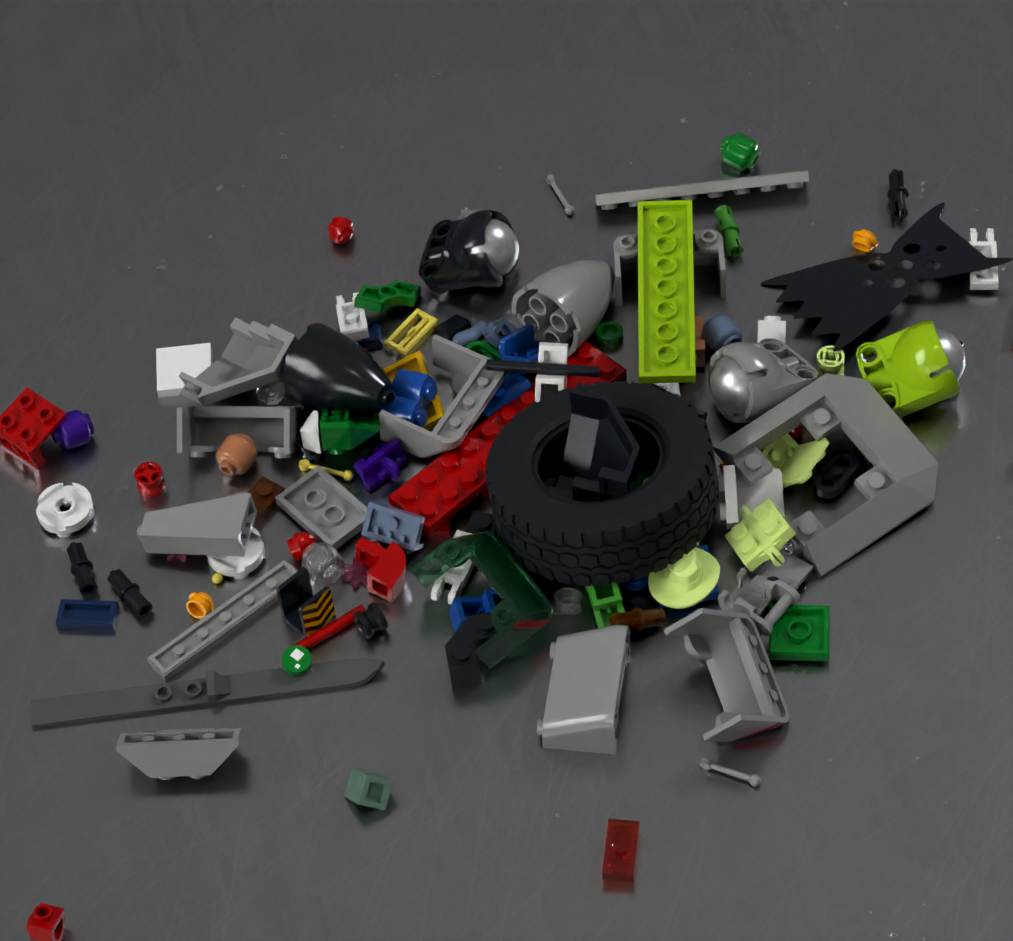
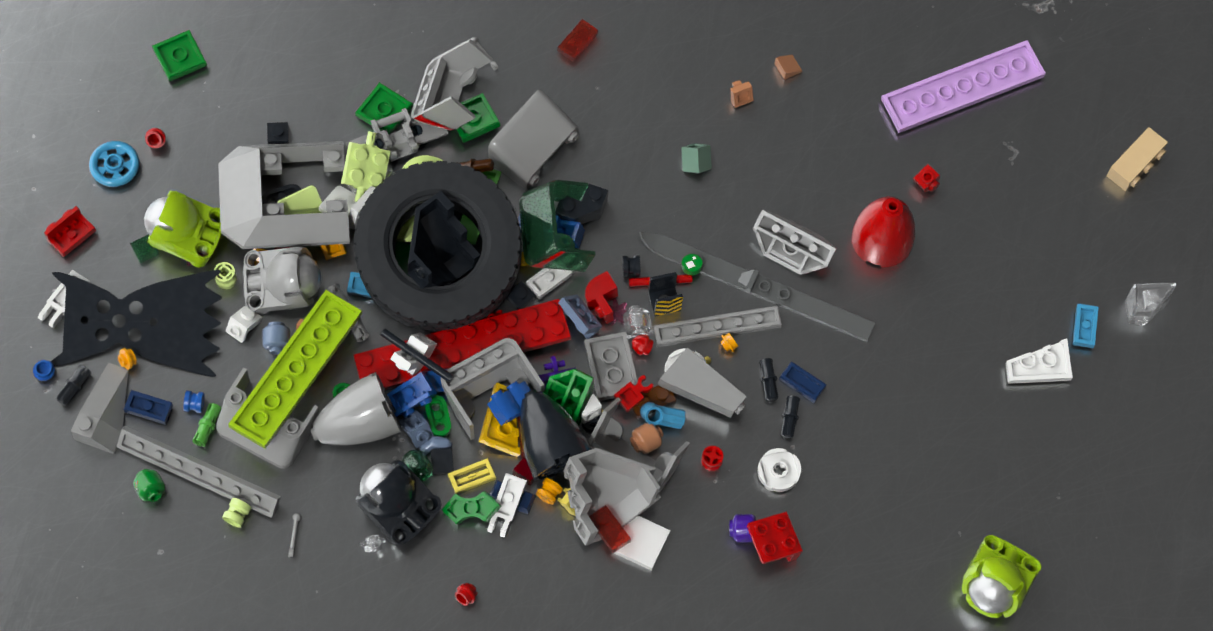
camera: 160 degrees left, 15 degrees up
none -> blue plate [33,360,55,381]
none -> light grey wedge [71,363,129,454]
none -> dark blue plate [124,390,173,424]
none -> blue wheel [183,390,205,413]
none -> yellowish green wheel [222,498,252,528]
none -> black plate [267,122,289,144]
none -> clear green head [402,450,433,482]
none -> green plate [456,93,501,143]
none -> clear red plate [589,505,631,553]
none -> red plate [614,375,653,413]
none -> dark azure piece [640,402,686,429]
none -> nougat tile [730,80,753,108]
none -> red cylinder [851,196,915,267]

